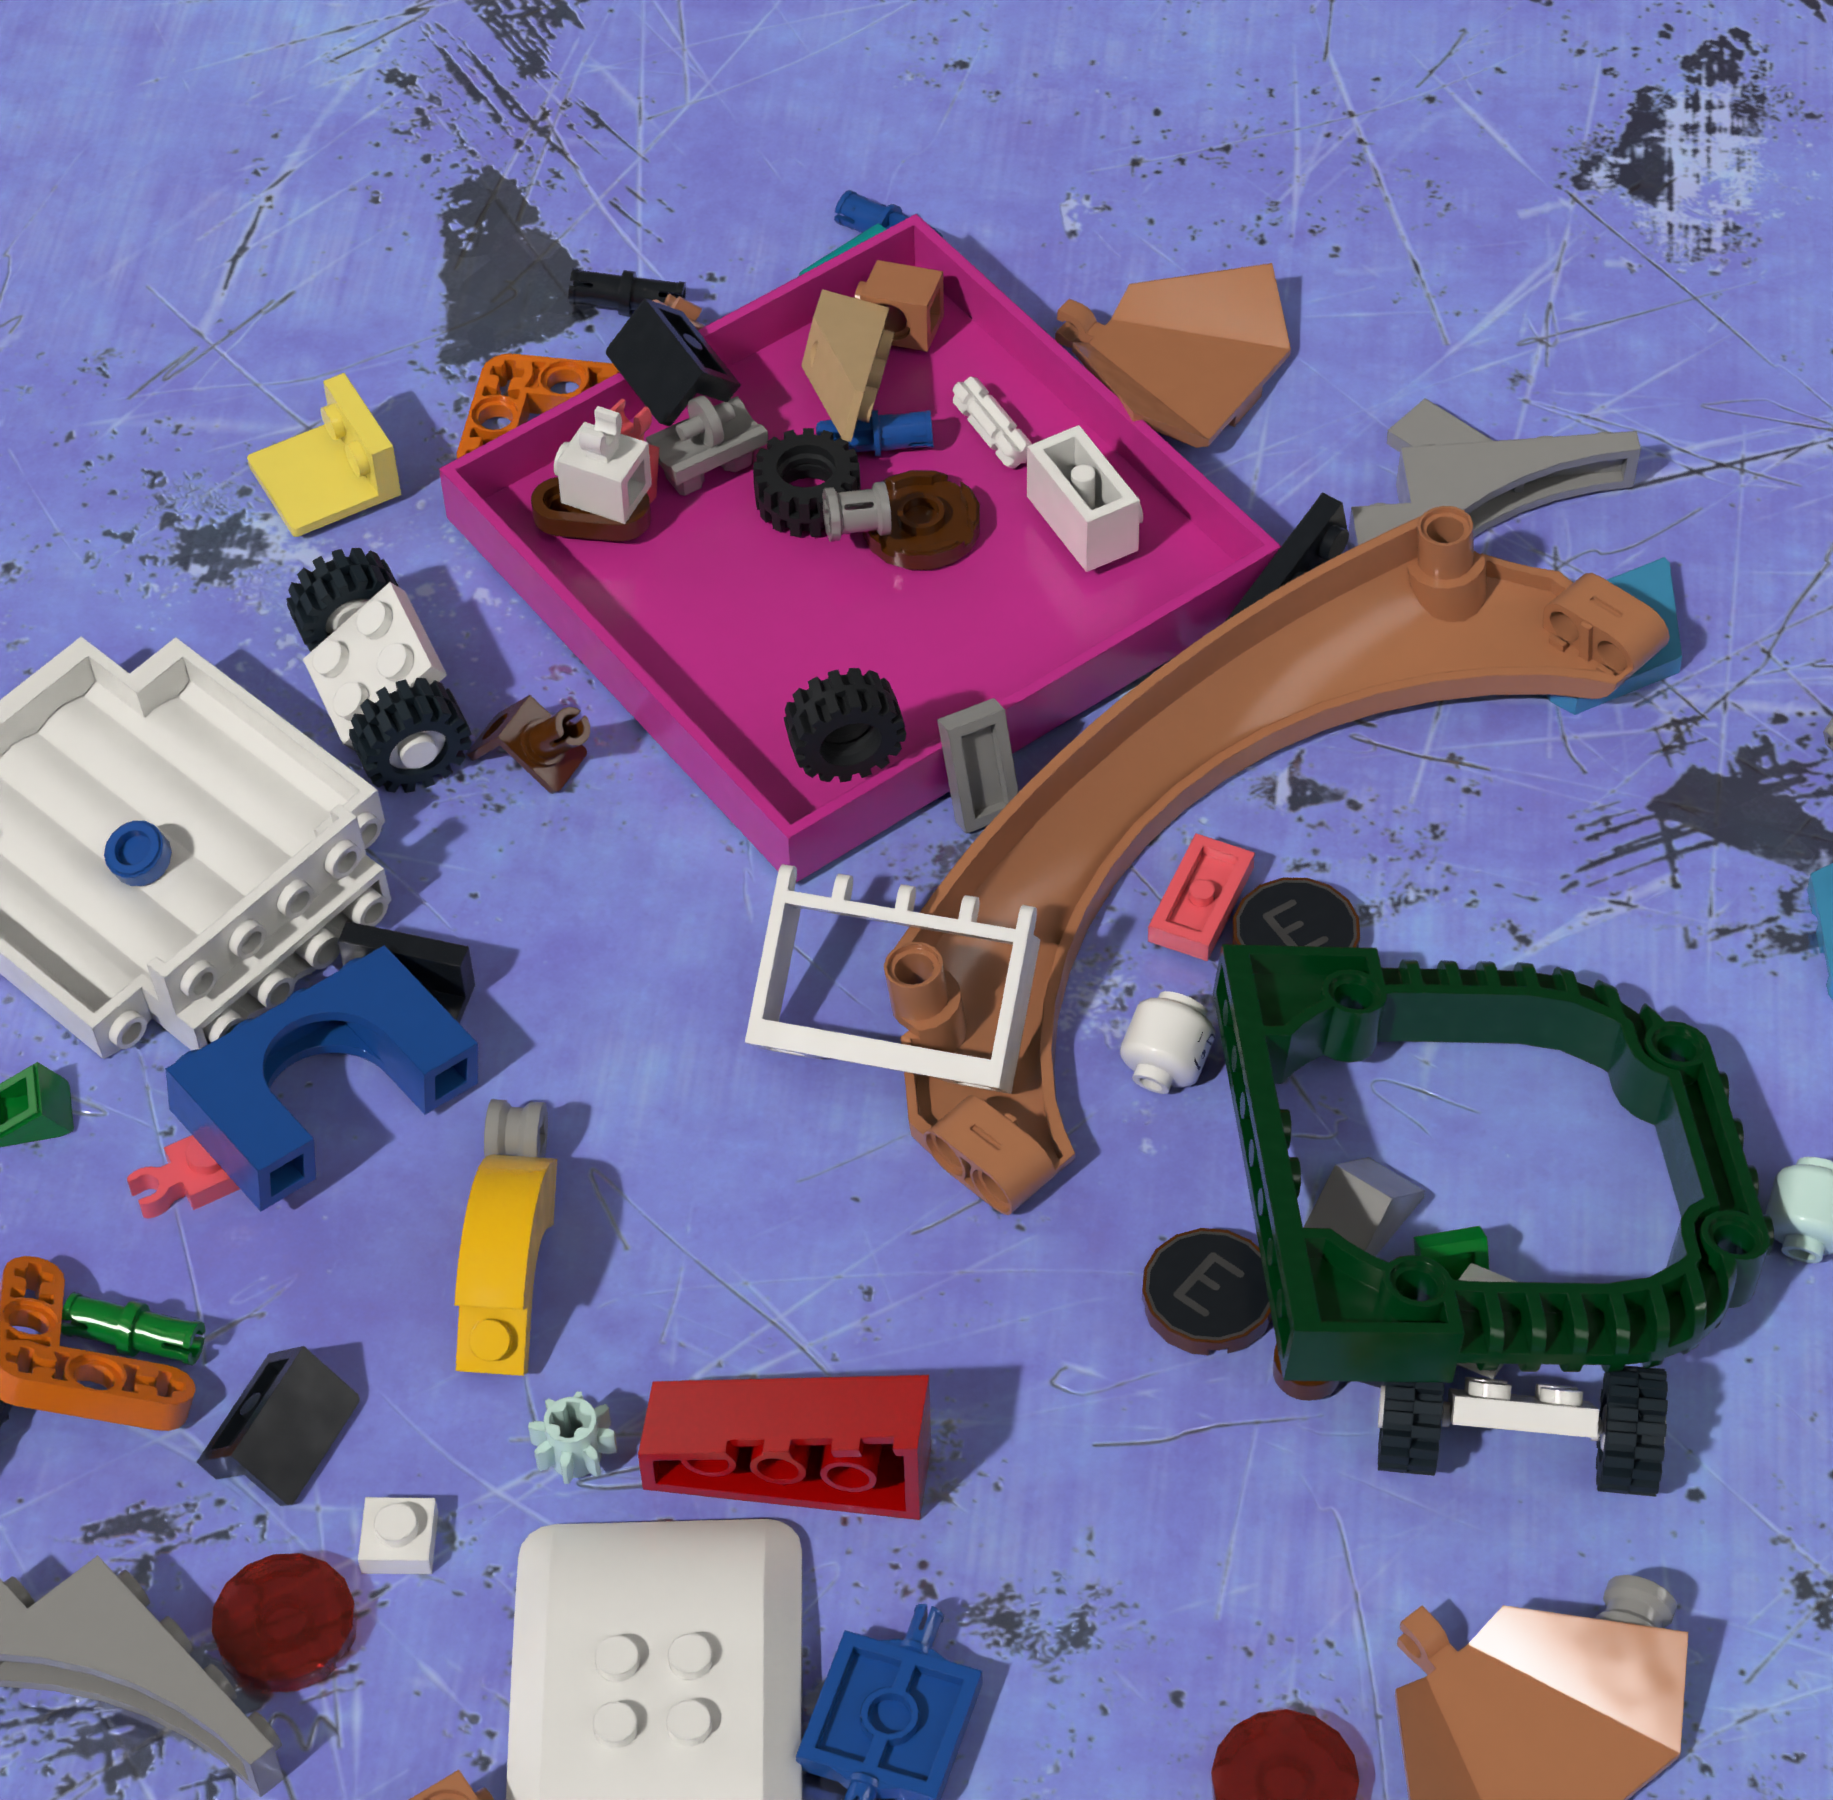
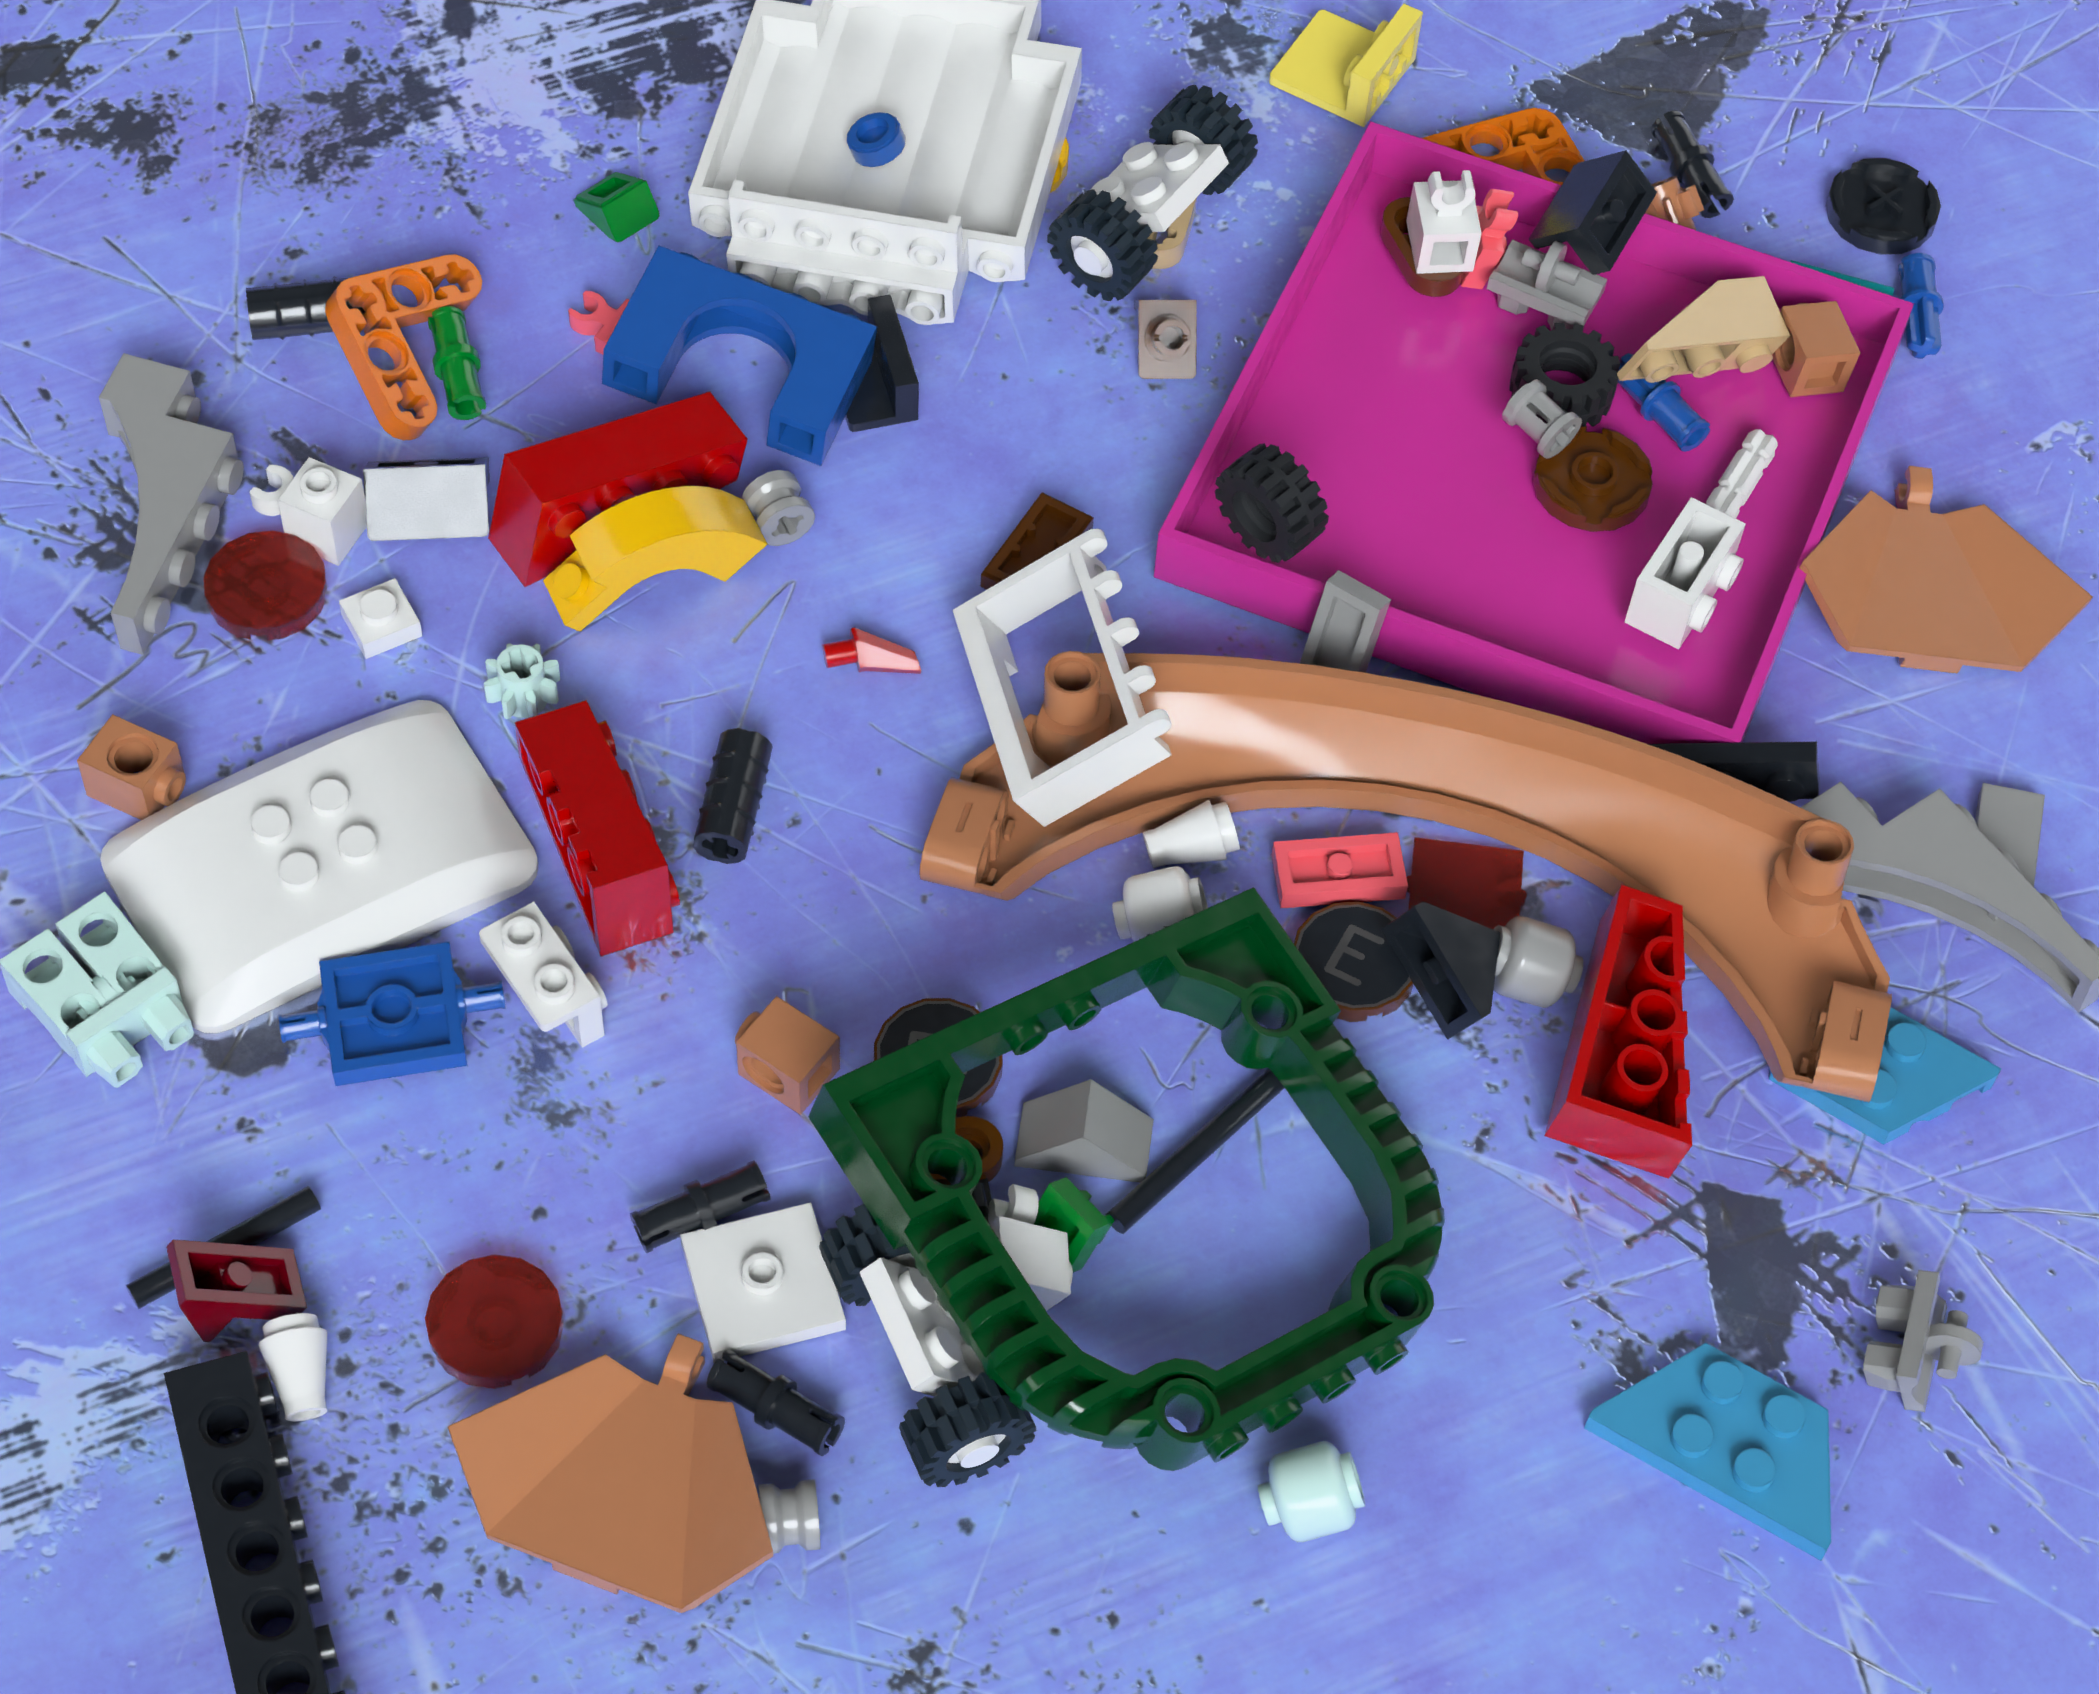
camera: 55 degrees right, 5 degrees up
none -> white brick [250,457,367,566]
none -> white bracket [479,902,608,1048]
none -> red wedge [488,391,748,587]
none -> black pin [630,1160,771,1253]
none -> white plate [680,1202,846,1363]
none -> black axle [693,728,773,864]
none -> black pin [706,1349,845,1456]
none -> nougat brick [735,996,840,1115]
none -> bar [822,627,922,674]
none -> reddish brown plate [980,492,1094,590]
none -> black bar [1106,1068,1284,1234]
none -> white cone [1143,800,1240,868]
none -> black slope [1381,901,1500,1040]
none -> clear red piece [1407,837,1527,930]
none -> light grey head [1494,916,1583,1008]
none -> red wedge [1544,884,1692,1179]
none -> black tile [1825,158,1941,255]

